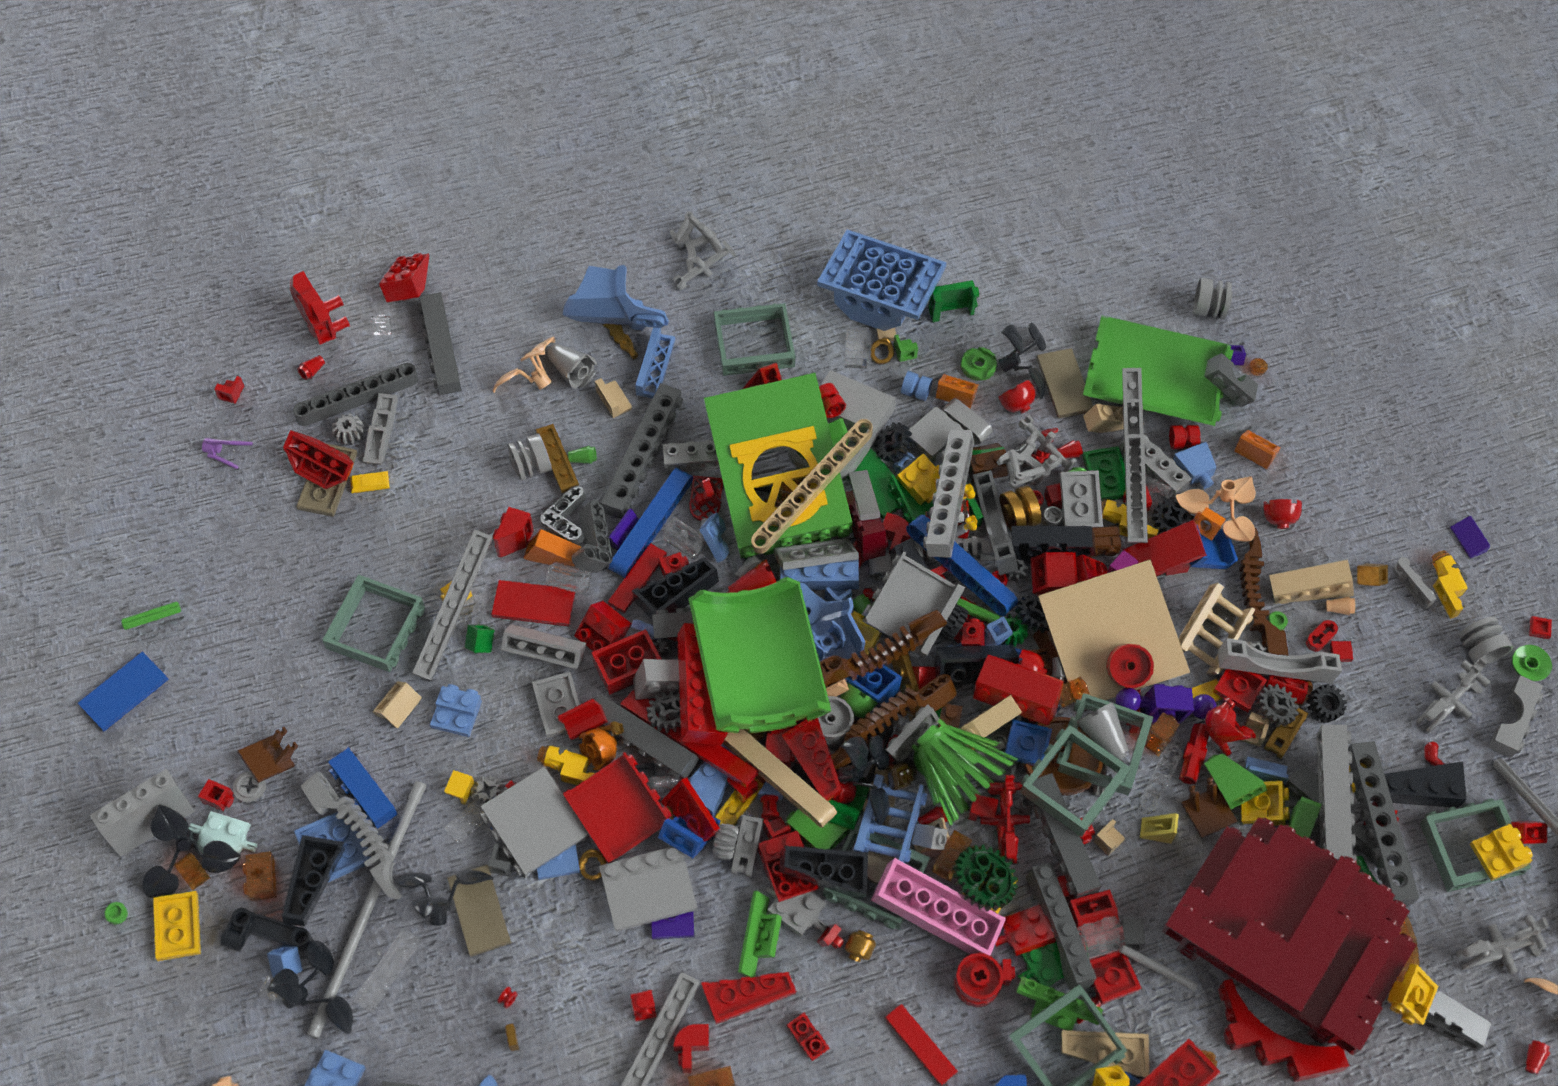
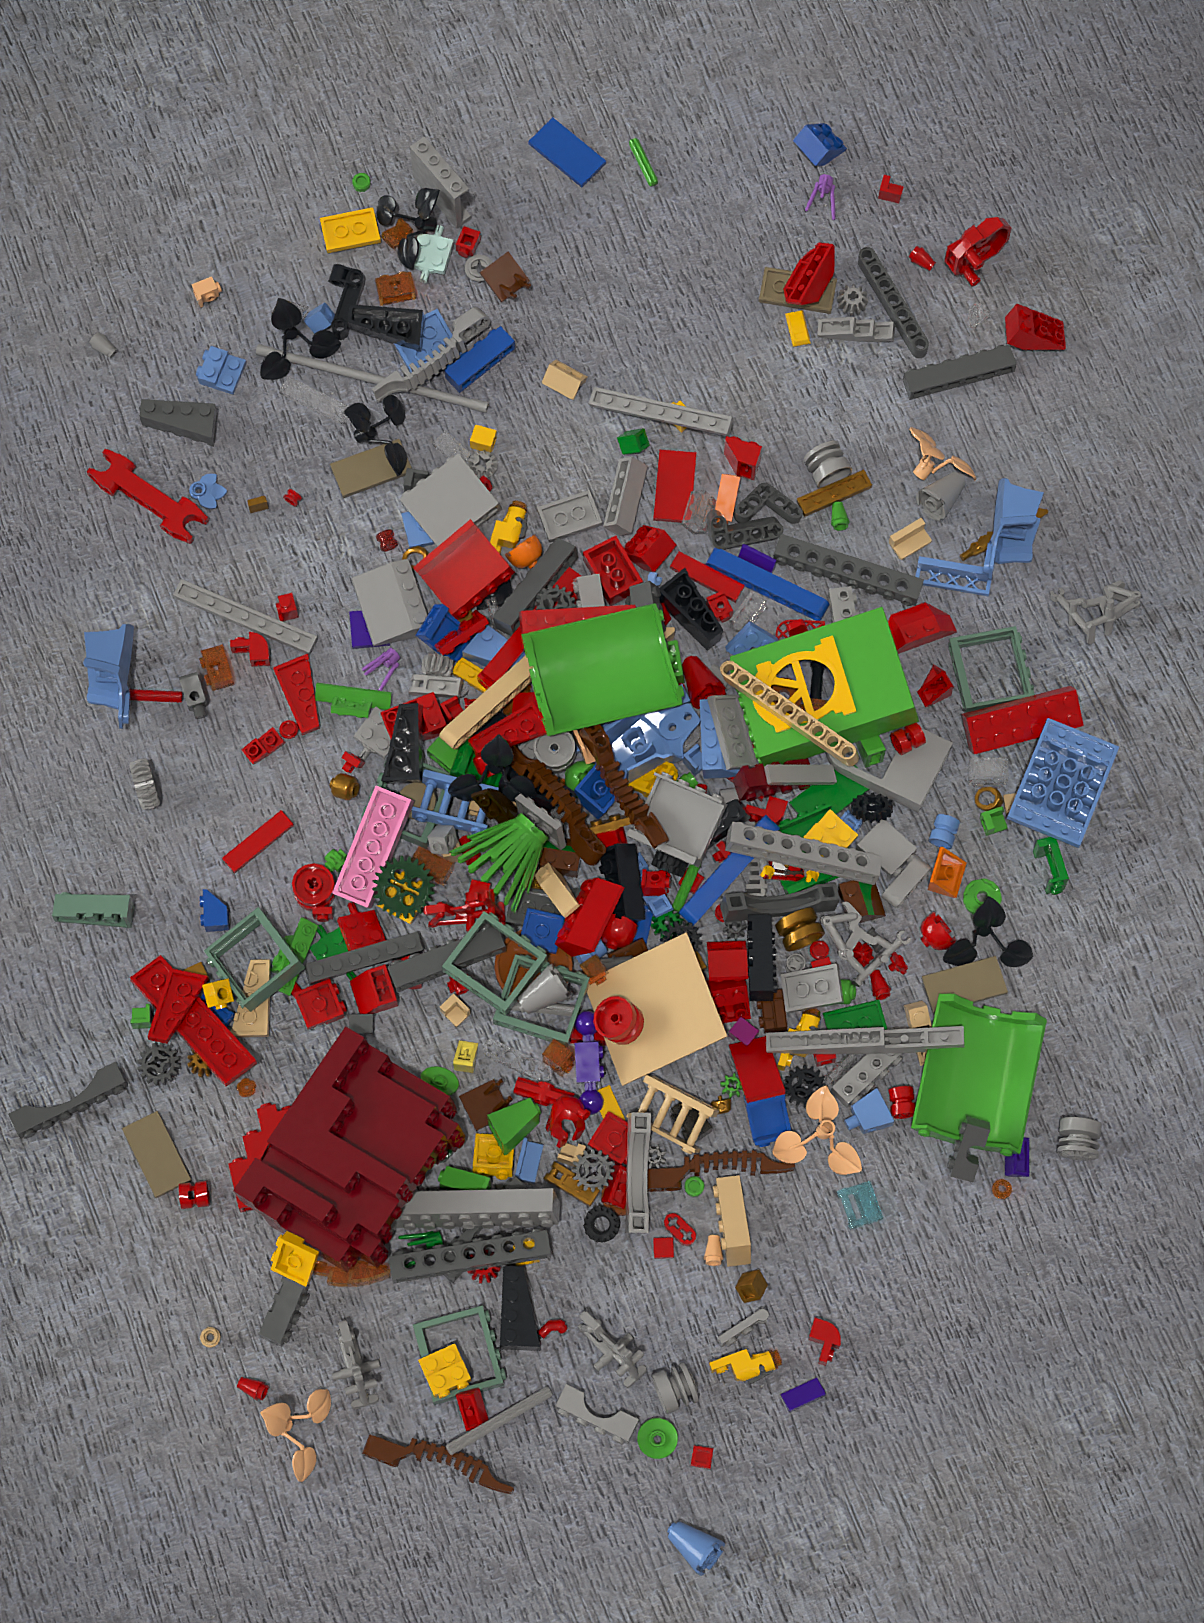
camera: 90 degrees right, 10 degrees up
sand green window [322,575,425,672] -> none
medium blue plate [430,684,482,737] -> none
red panel [557,699,608,740] -> none
pearl gold hand [596,721,624,735] -> none
clear brick [1077,916,1126,959] -> none
light grey bar [1119,945,1198,991] -> none
orange brick [1193,507,1226,541] -> none
orange slope [1235,430,1281,469] -> none
red cylinder [1263,499,1302,529] -> none
none -> red plate [279,720,298,739]
none -> bright green gear [324,849,347,873]
none -> medium lavender plant [362,648,400,691]
none -> clear red wheel [376,529,398,552]
none -> bright green dish [420,1066,459,1096]
none -> pearl gold piece [710,1096,731,1114]
none -> bright green gear [720,1073,742,1099]
none -> blue slope [793,123,847,166]
none -> red brick [808,1318,841,1366]
none -> clear light blue plate [836,1181,883,1230]
none -> red wedge [888,602,957,654]
none -> red brick [961,686,1084,754]

